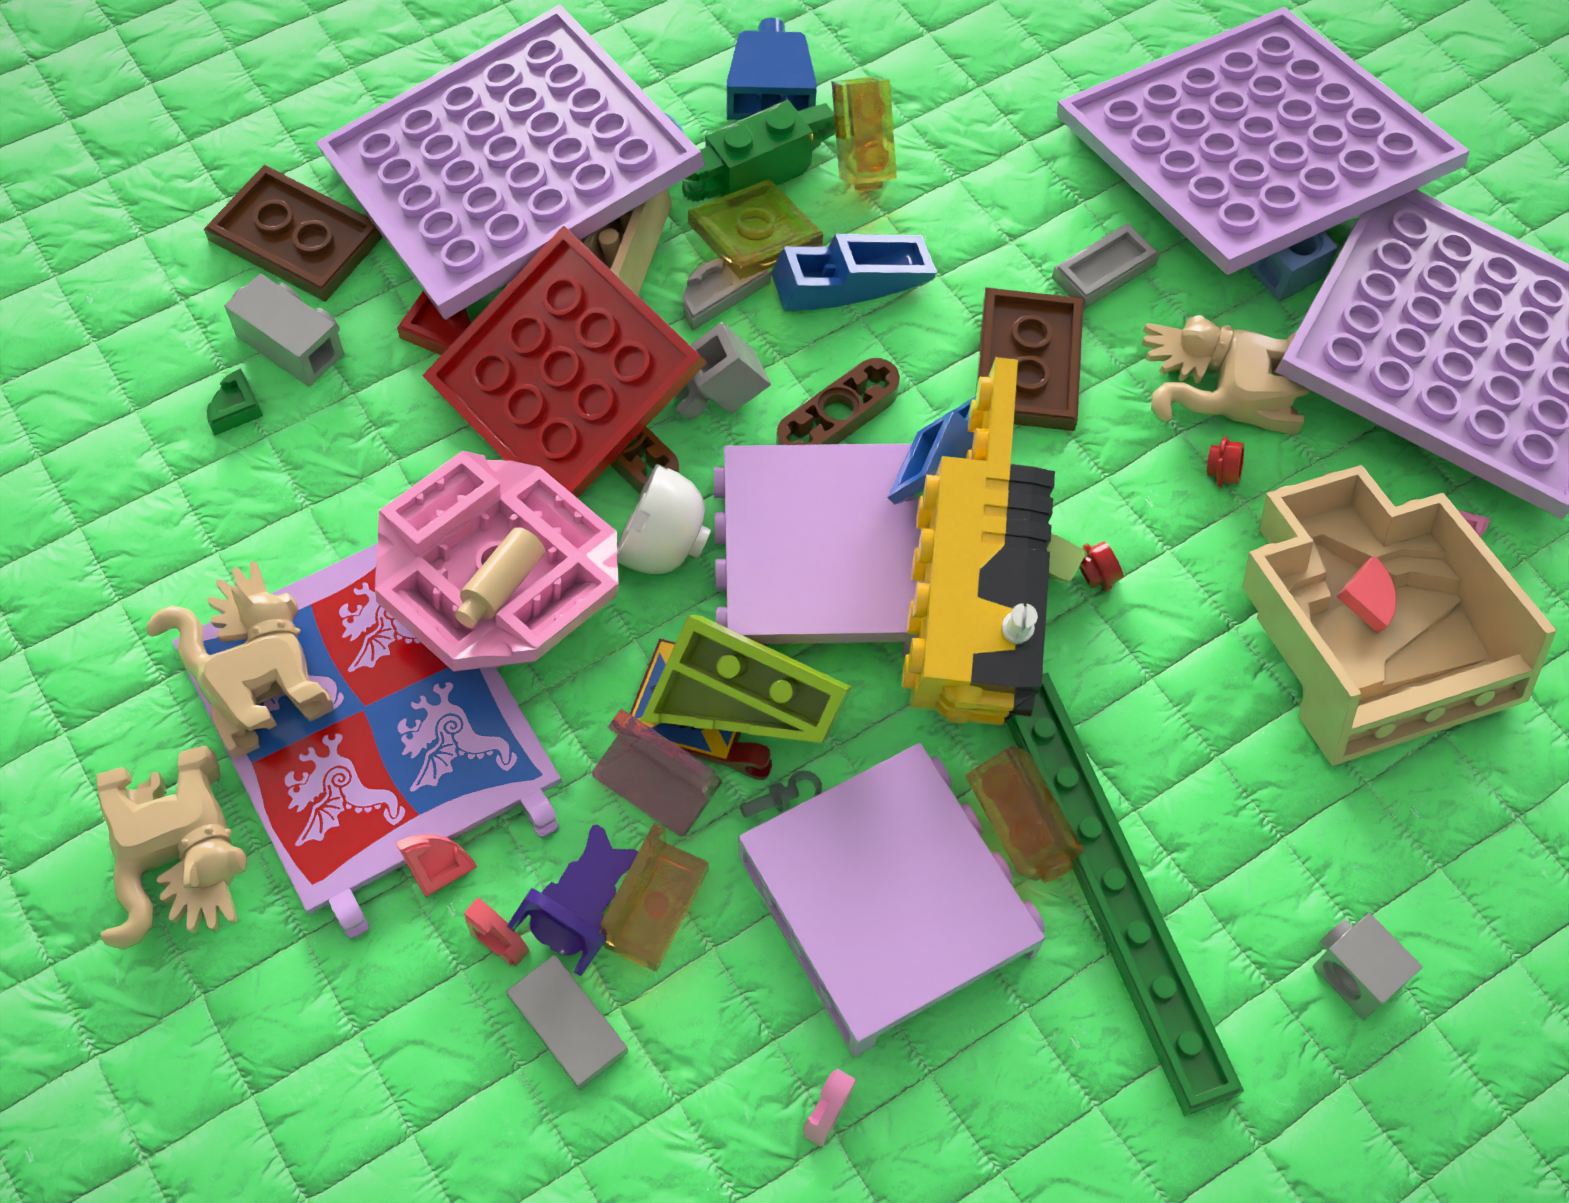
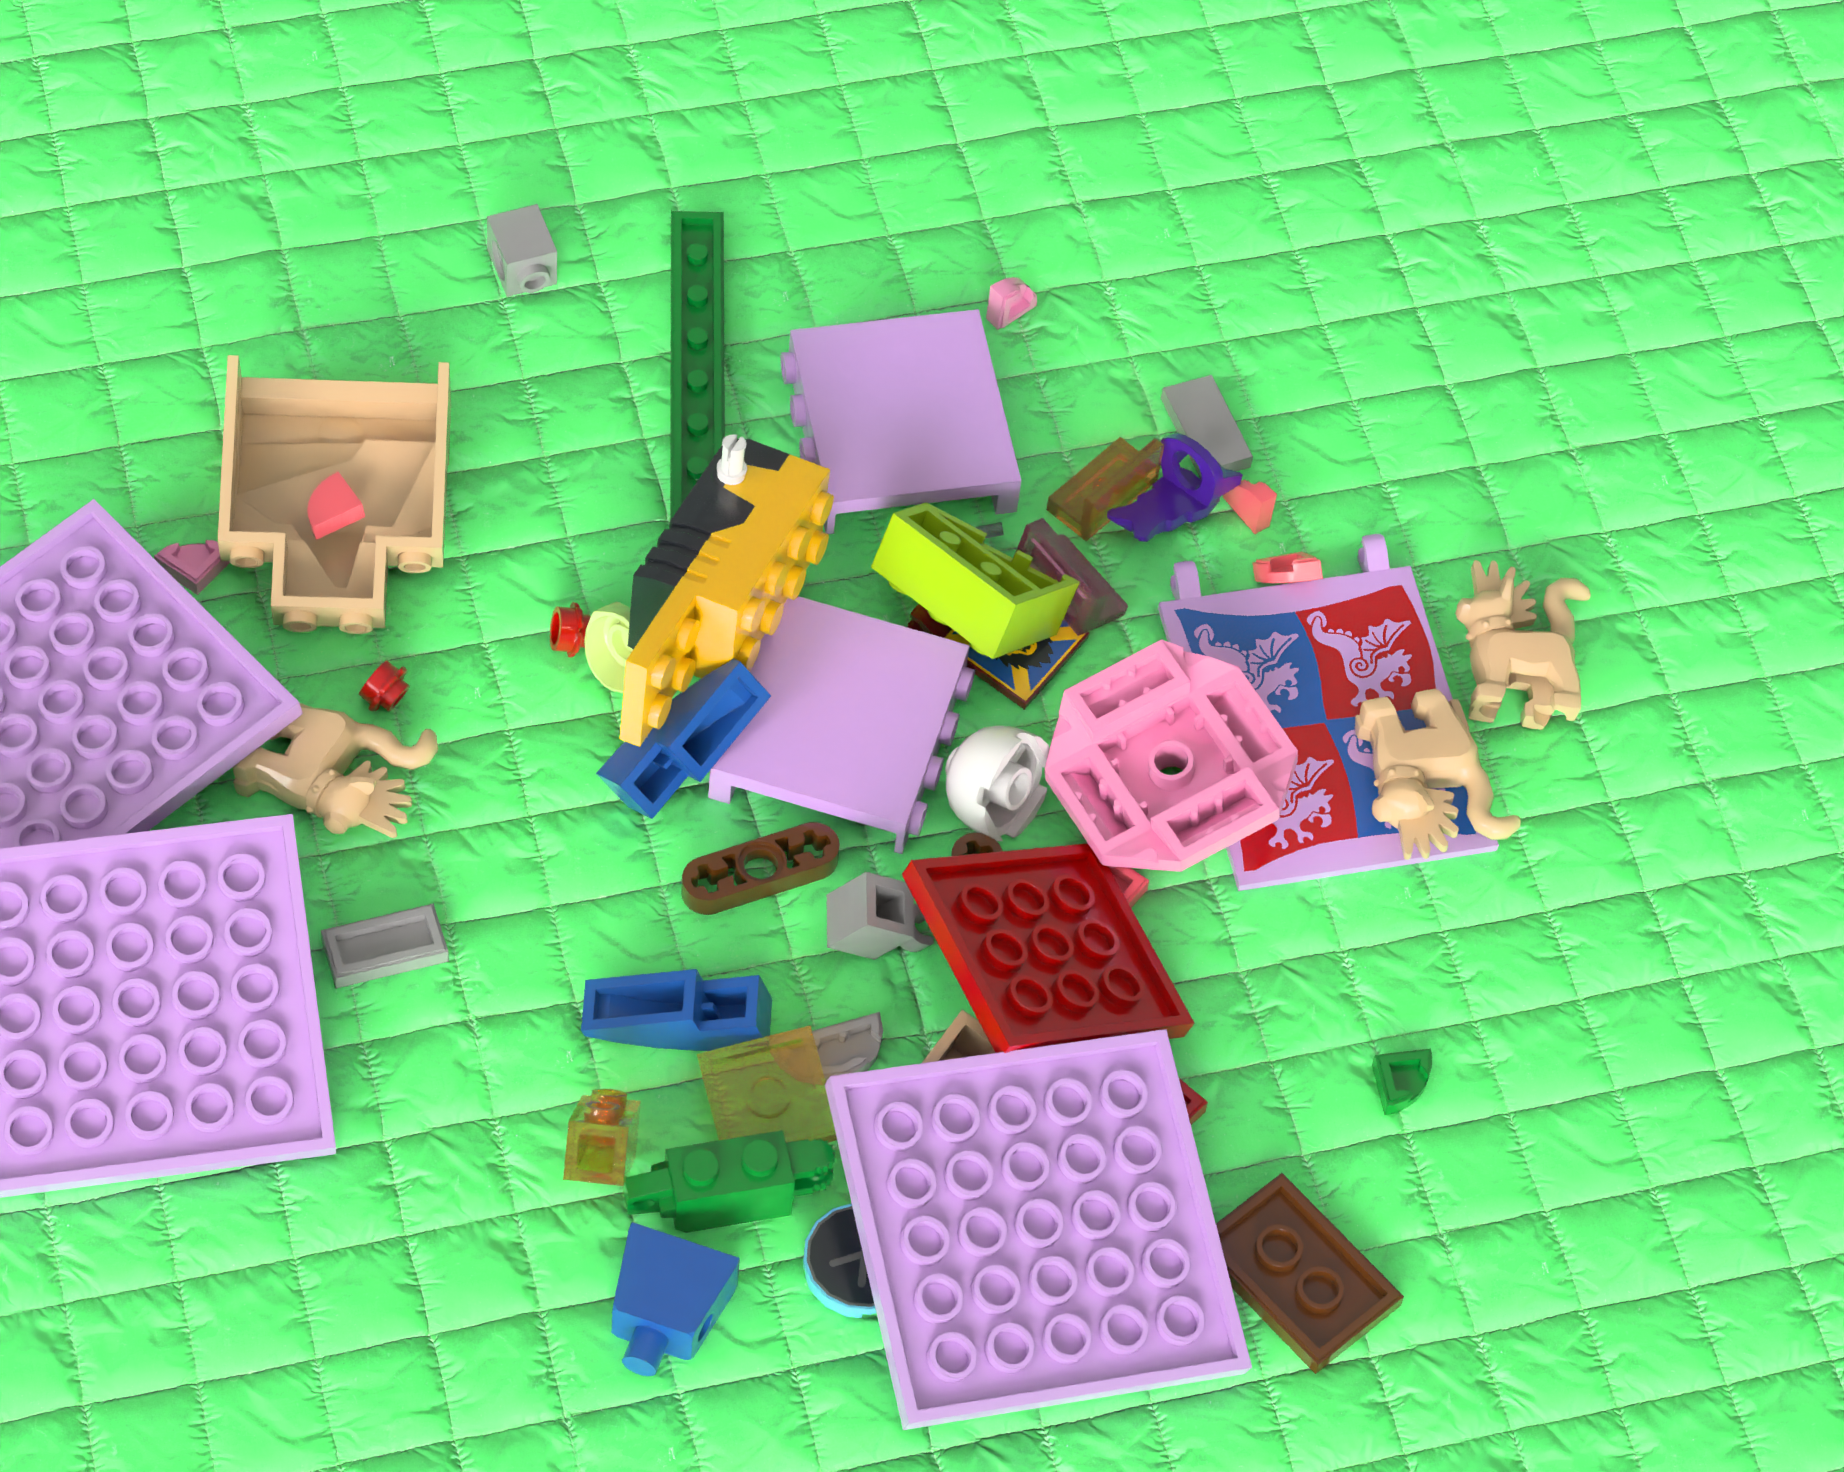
camera: 165 degrees left, 5 degrees down
light grey brick [224,273,344,387] -> none
tan cylinder [455,528,545,628] -> none
clear orange brick [965,745,1085,883] -> none
reddish brown tile [975,287,1084,431] -> none

